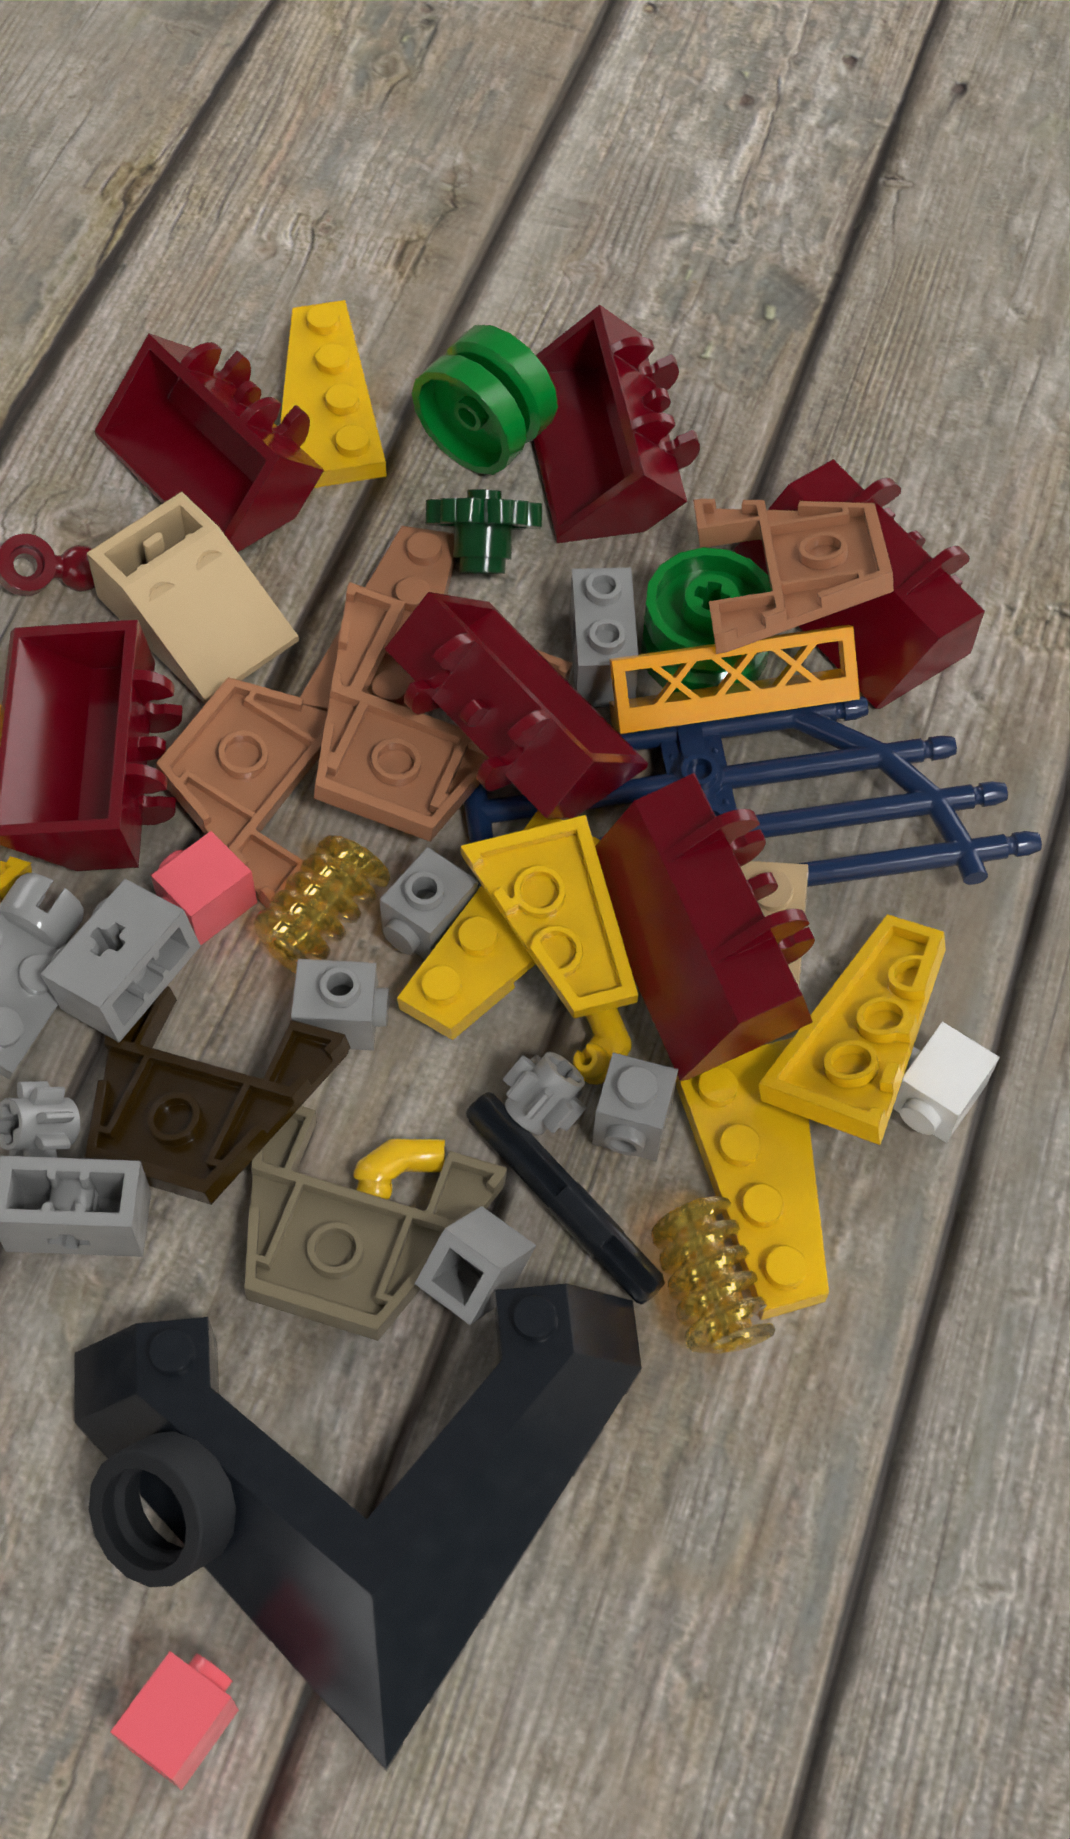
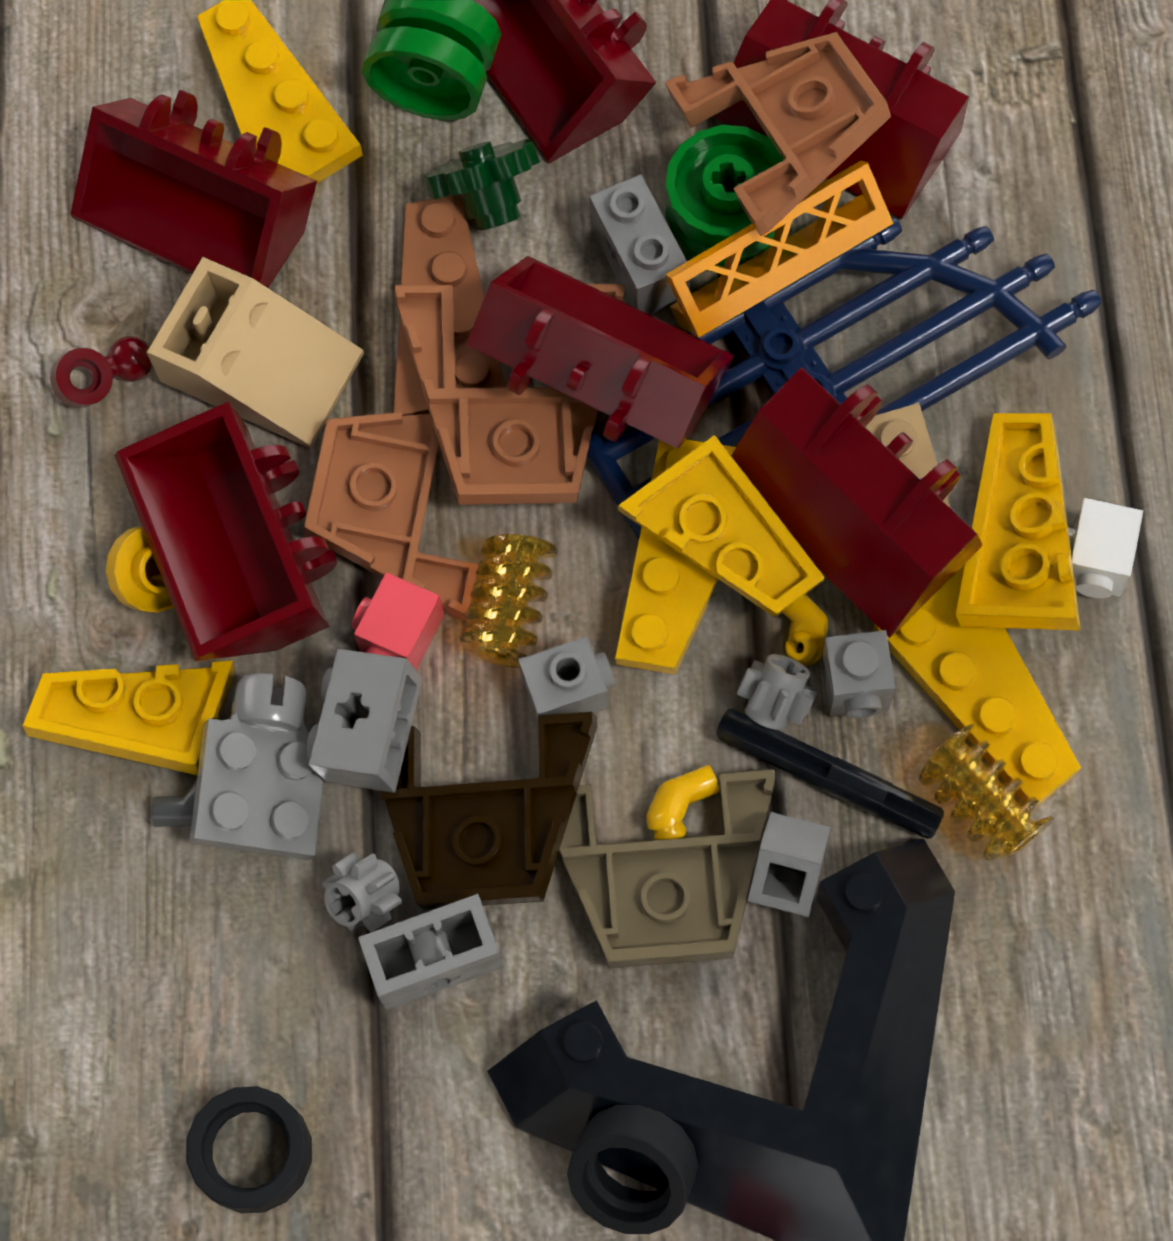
camera: 15 degrees left, 10 degrees up
light grey brick [380,847,478,960] -> none

